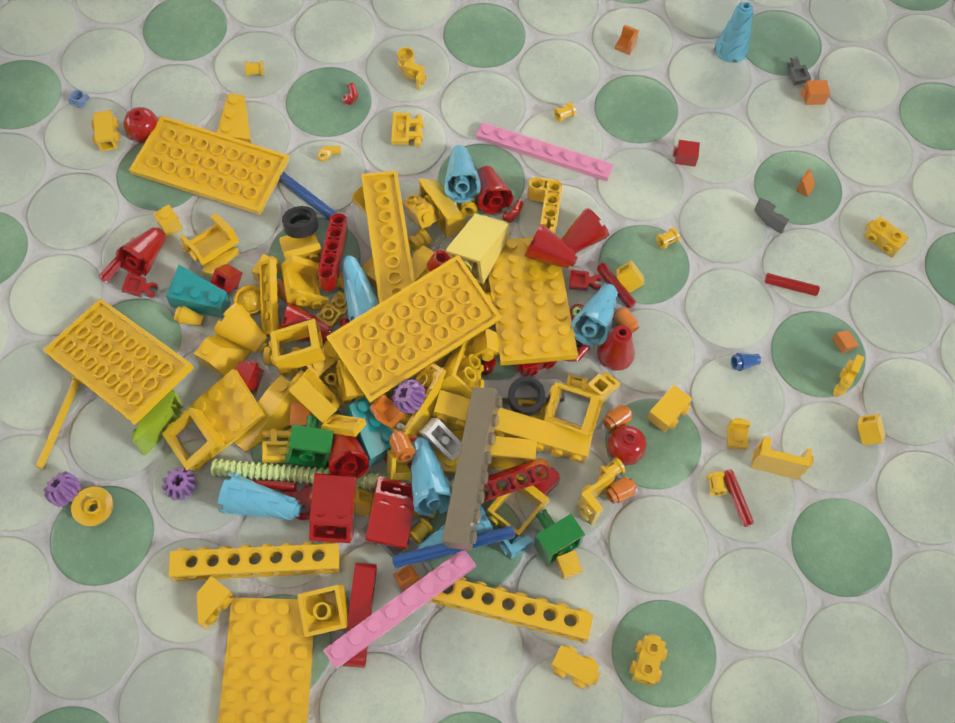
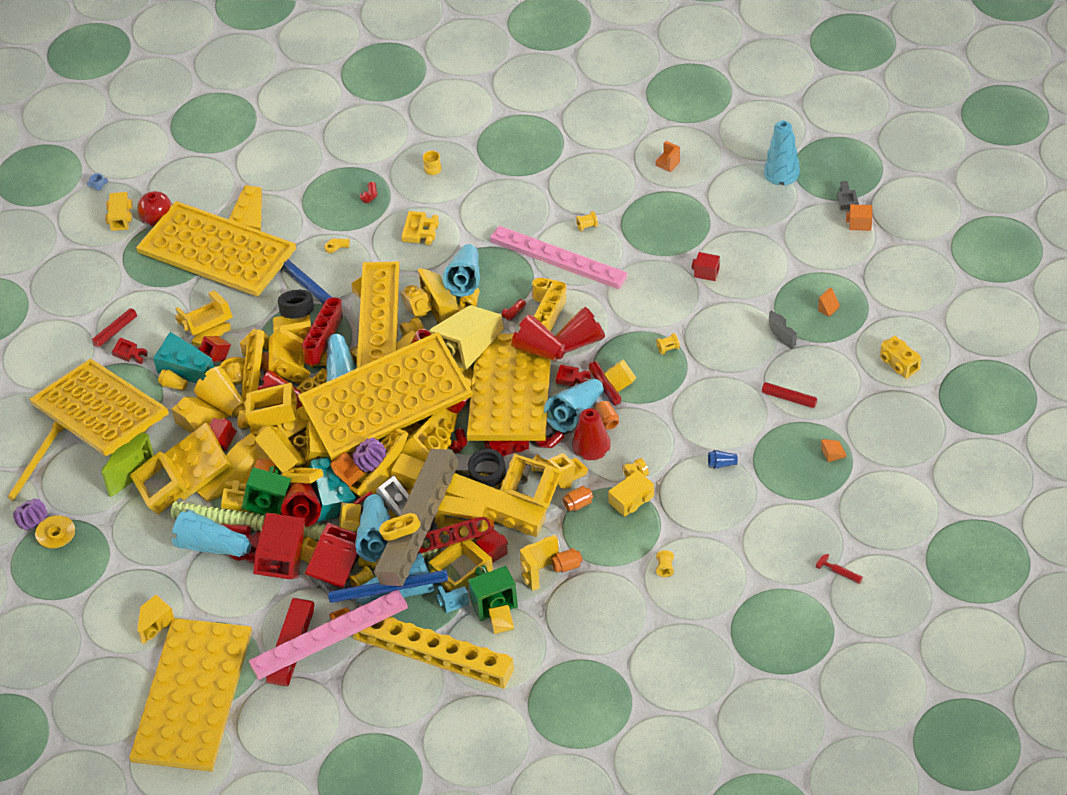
camera: 15 degrees right, 15 degrees down
red cone [116,227,166,276] -> none
yellow brick [153,204,183,238] -> none
medium lavender gear [162,466,197,501] -> none
yellow brick [168,542,341,581] -> none
yellow bush [245,60,264,77] -> none
yellow slope [297,585,349,637] -> none
orange brick [389,431,415,462] -> none
yellow bracket [403,61,427,90] -> none
yellow brick [472,329,499,361] -> none
red cone [477,166,513,215] -> none
yellow brick [550,645,601,689] -> none
yellow bush [599,457,625,475] -> none
red cylinder [606,425,647,466] -> none
yellow brick [629,634,668,687] -> none
red axle [723,469,754,527] -> none
yellow bracket [727,418,751,450] -> none
yellow panel [751,436,814,480] -> none
yellow plate [833,354,865,397] -> none
yellow panel [857,414,885,445] -> none
none -> yellow plate [379,513,420,541]
none -> yellow wheel [622,458,649,478]
none -> red piece [816,554,863,584]

